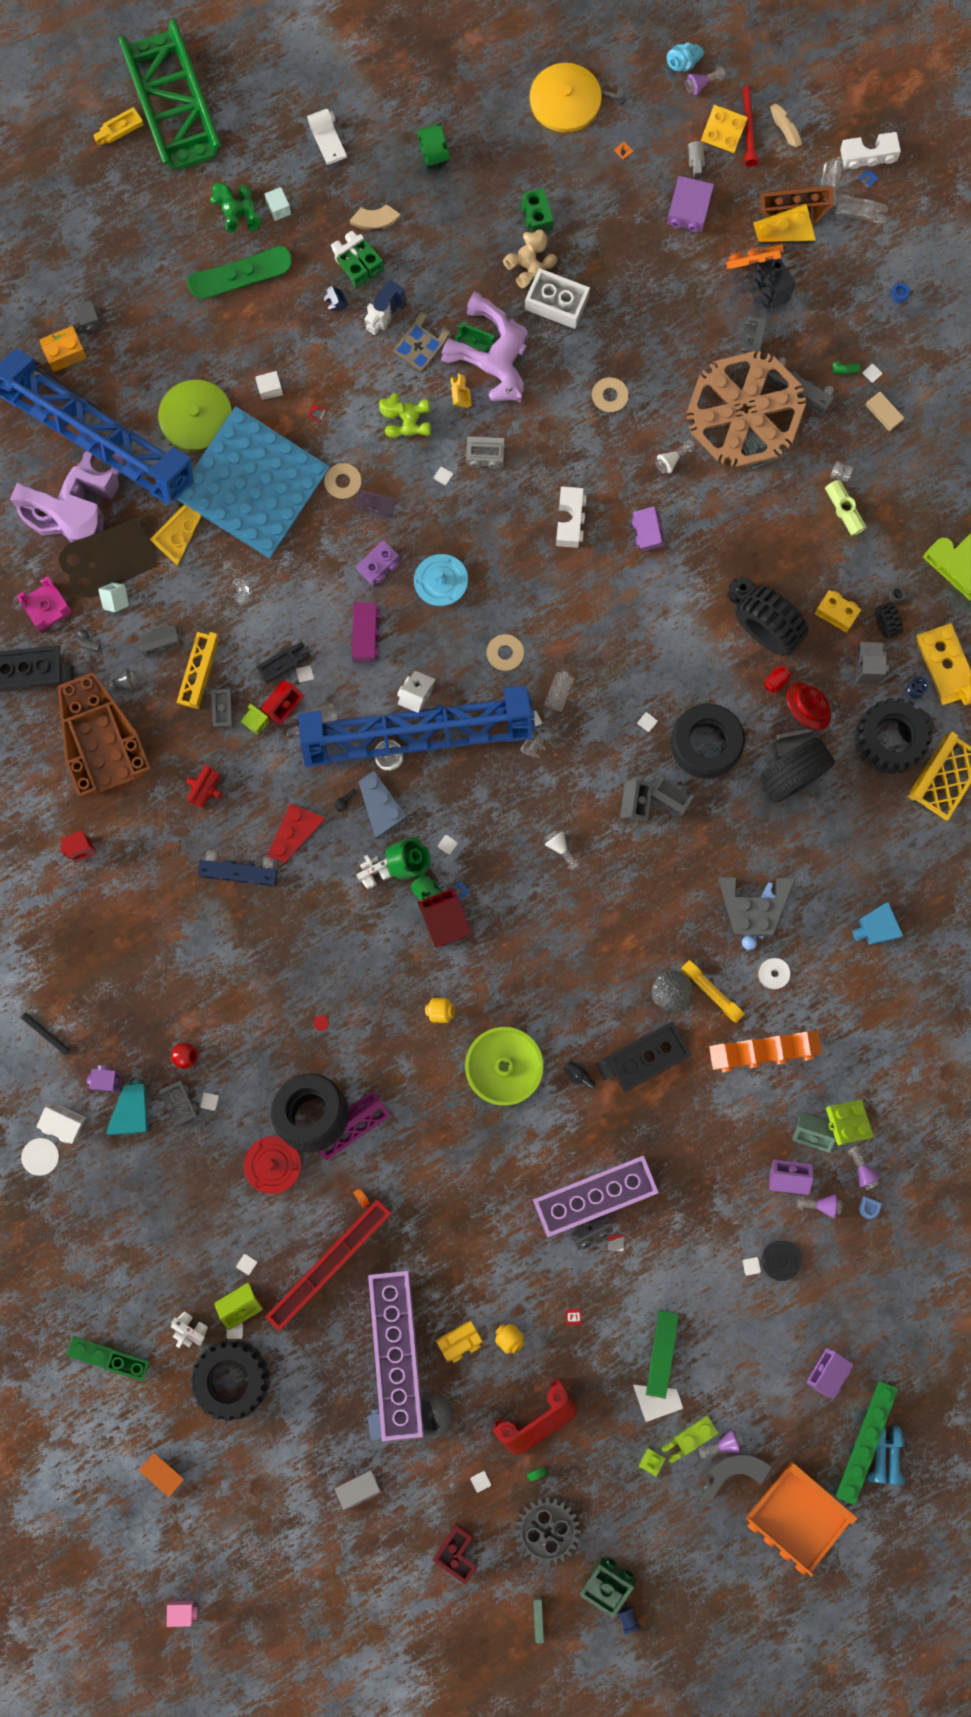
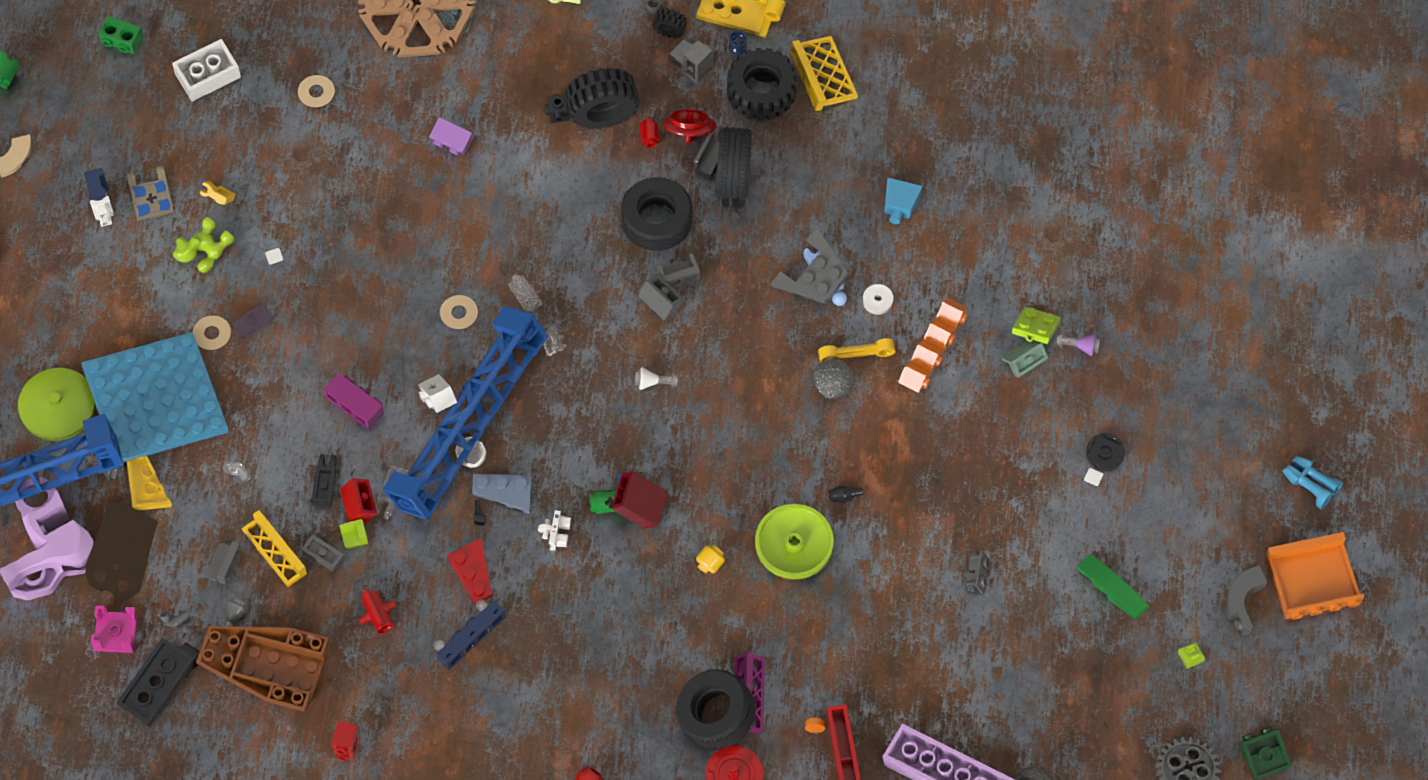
camera: 55 degrees left, 15 degrees down
light aqua panel [99,582,129,612] -> none
white panel [255,371,283,400] -> none
white sticker [296,665,314,683] -> none
sticker [308,404,326,422] -> none
red sticker [313,1015,329,1031] -> none
dark blue tile [324,286,348,311] -> none
green hips [331,231,384,288] -> none
medium lavender brick [357,541,400,587] -> none
green brick [386,837,431,880] -> none
medium azure piece [414,554,468,606] -> none
yellow brick [436,1320,483,1363] -> none
white sticker [438,835,458,855] -> none
lavender animal [441,291,528,403] -> none
green hinge [455,323,495,353] -> none
light grey window [466,437,504,469] -> none
red windscreen [492,1378,577,1455] -> none
yellow head [495,1324,525,1354] -> none
tan animal [503,229,557,288] -> none
green tile [526,1466,548,1481] -> none
lavender brick [533,1156,659,1237] -> none
white arch [556,487,586,548] -> none
red sticker [566,1309,582,1325] -> none
black hinge [595,1021,692,1092] -> none
light grey sticker [608,1235,624,1251] -> none
dark blue bush [617,1606,641,1634] -> none
white sticker [633,1385,683,1422] -> none
white sticker [637,712,657,732] -> none
piece [655,439,695,474] -> none
lime hinge [661,1415,719,1463] -> none
piece [698,1430,744,1461] -> none
medium lavender brick [769,1159,813,1195] -> none
piece [796,1194,842,1218] -> none
medium lavender brick [806,1348,853,1400] -> none
yellow brick [815,590,861,633] -> none
green arch [835,1380,898,1505] -> none
medium blue tile [859,1196,883,1219] -> none

